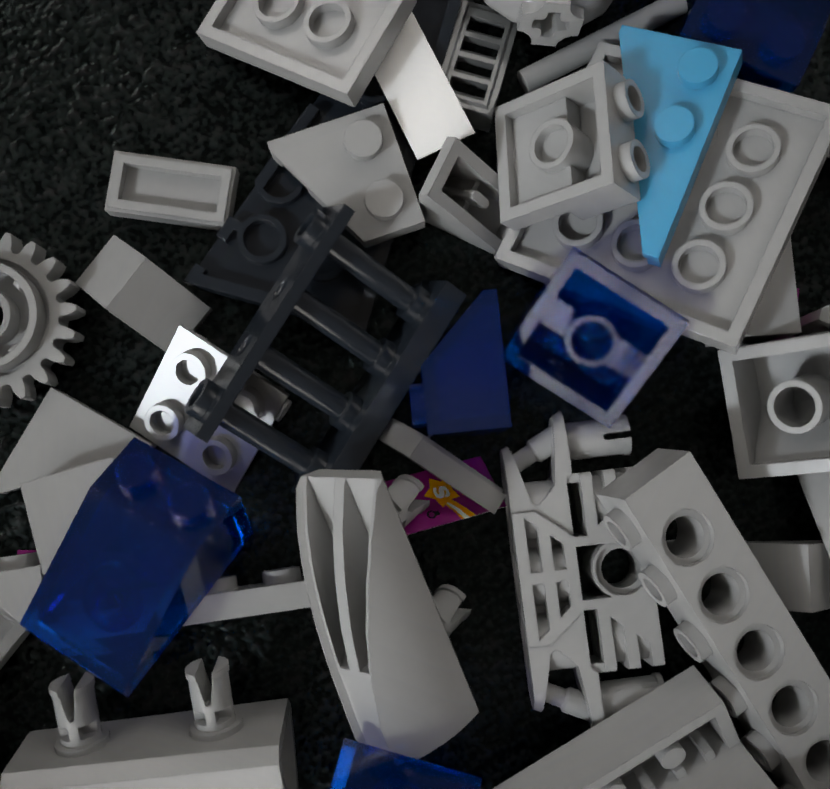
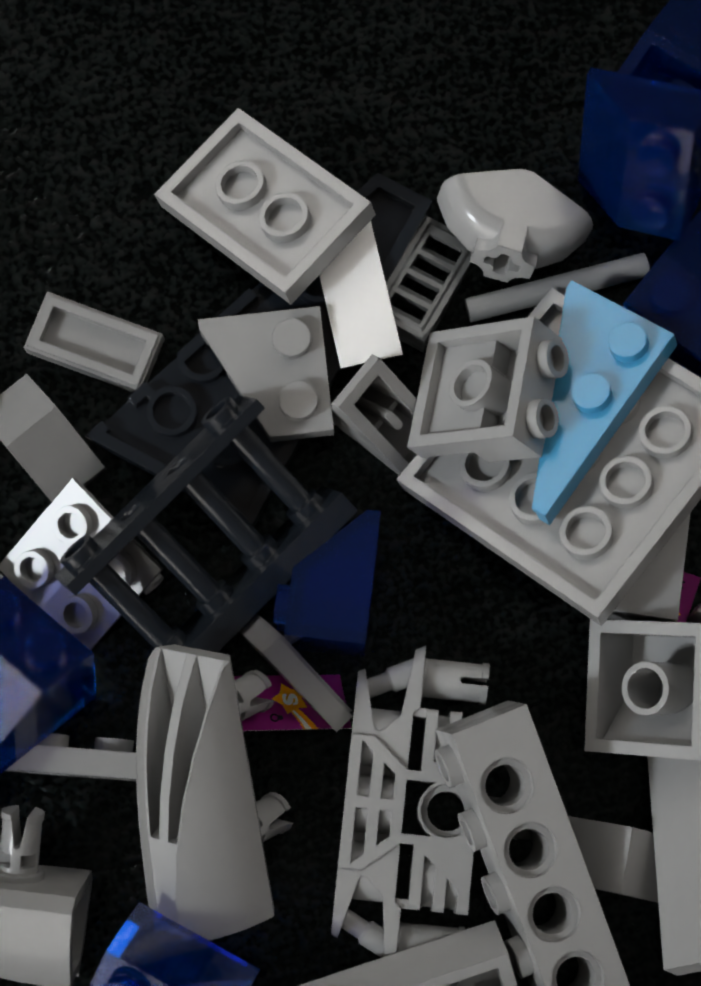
camera: 15 degrees right, 5 degrees down
clear blue slope [499,246,689,429] -> none

